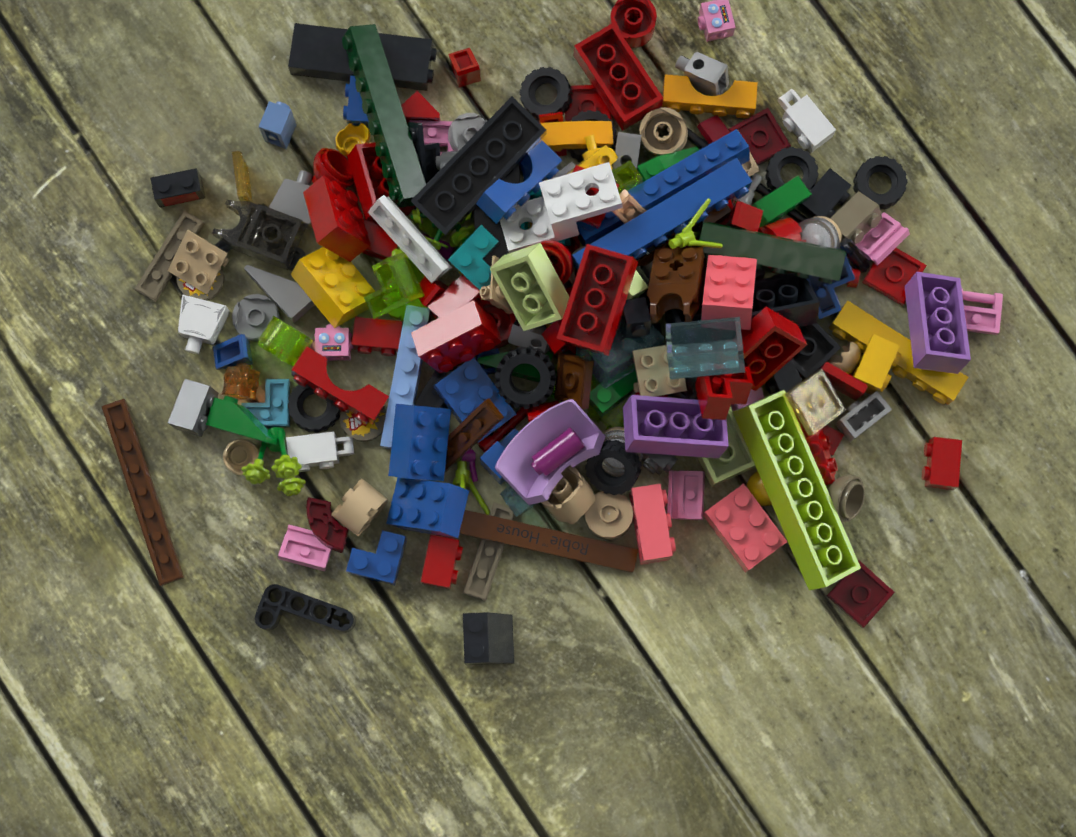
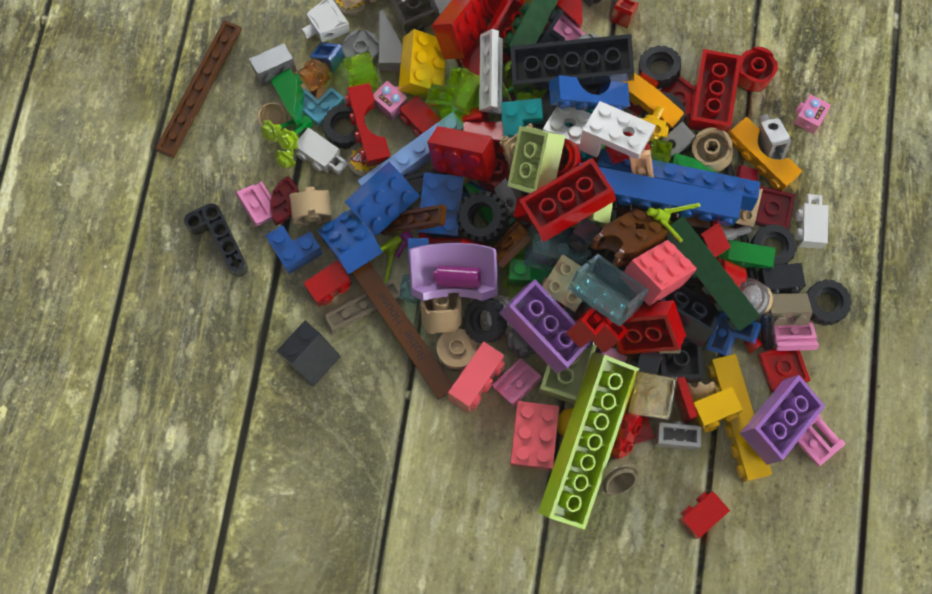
camera: 45 degrees right, 5 degrees down
dark red tile [826,560,895,628] -> none

